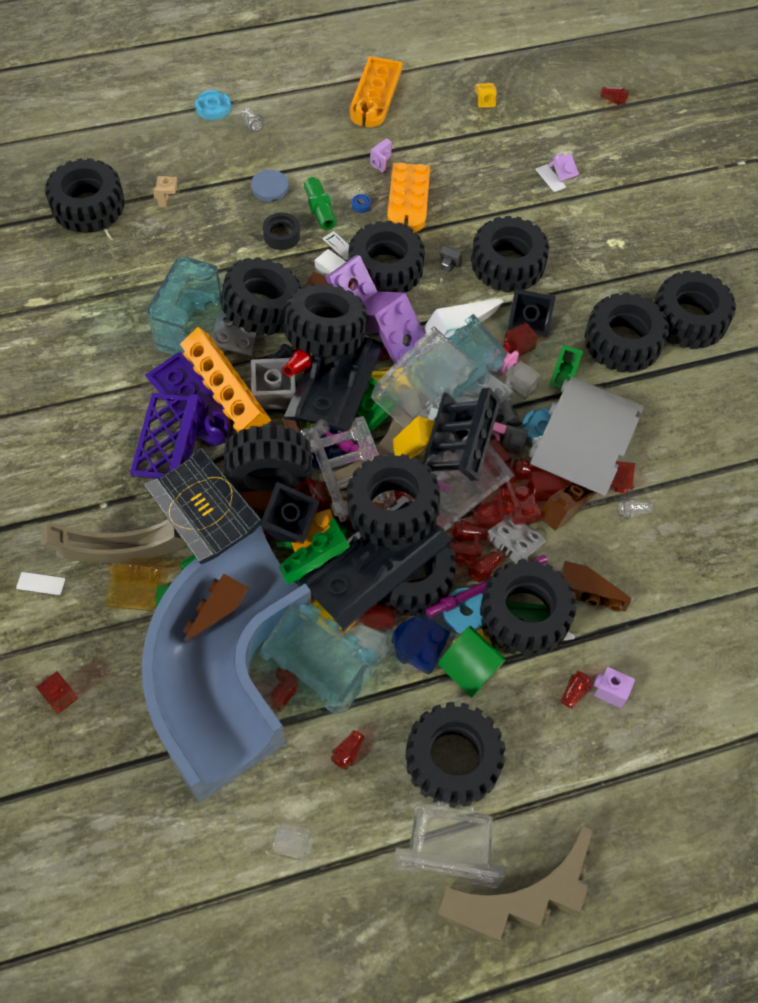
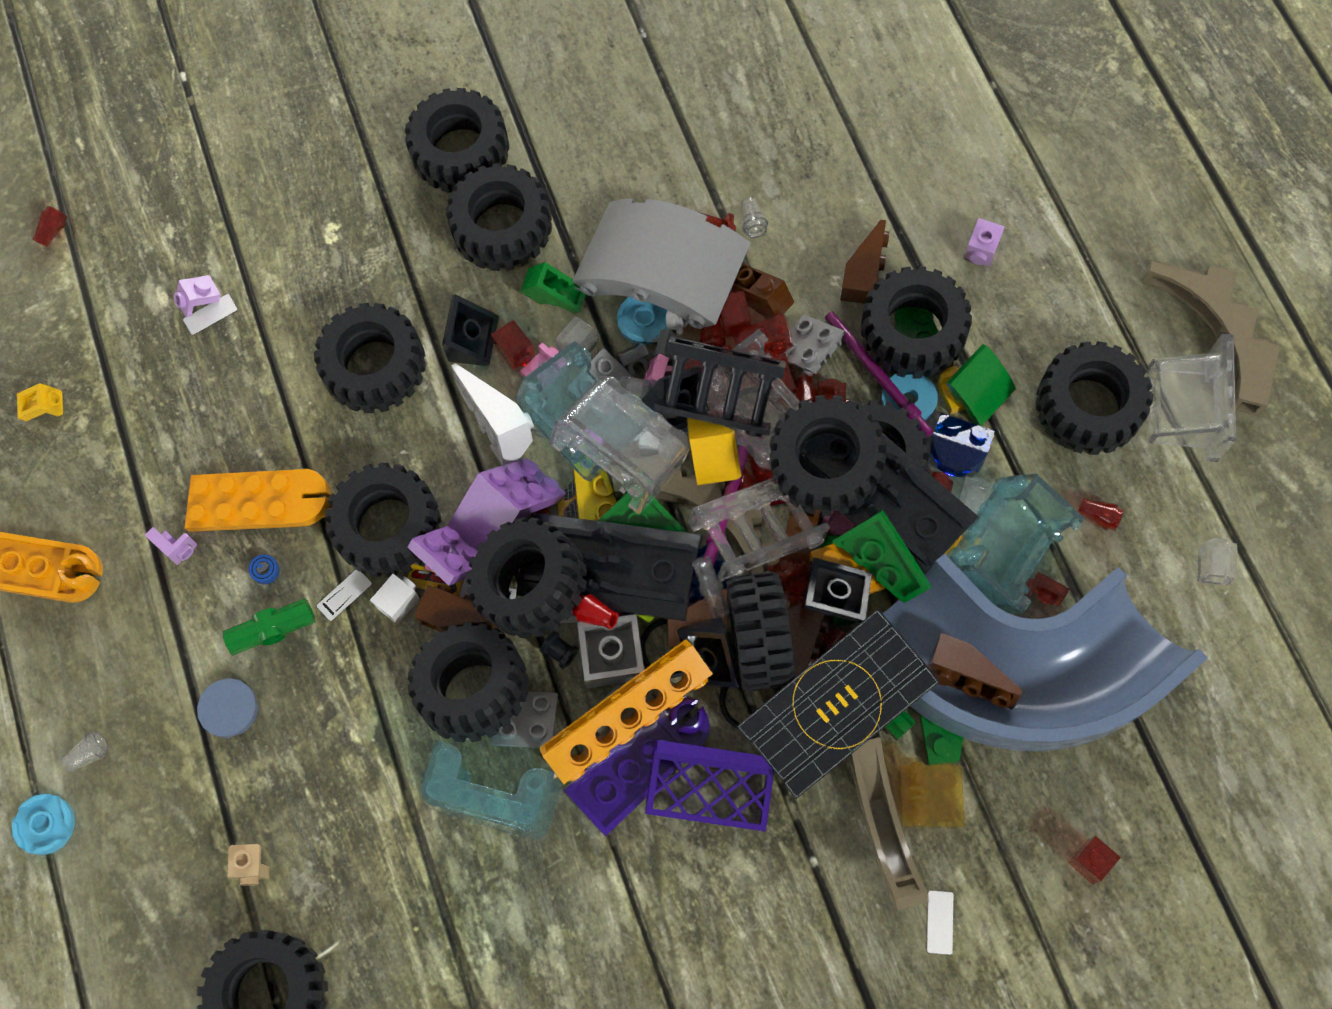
camera: 85 degrees left, 10 degrees up
black tyre [263,212,300,250] -> none
dark grey tile [440,245,462,272] -> none
clear red cone [468,551,502,583] -> none
clear red cone [560,671,593,709] -> none

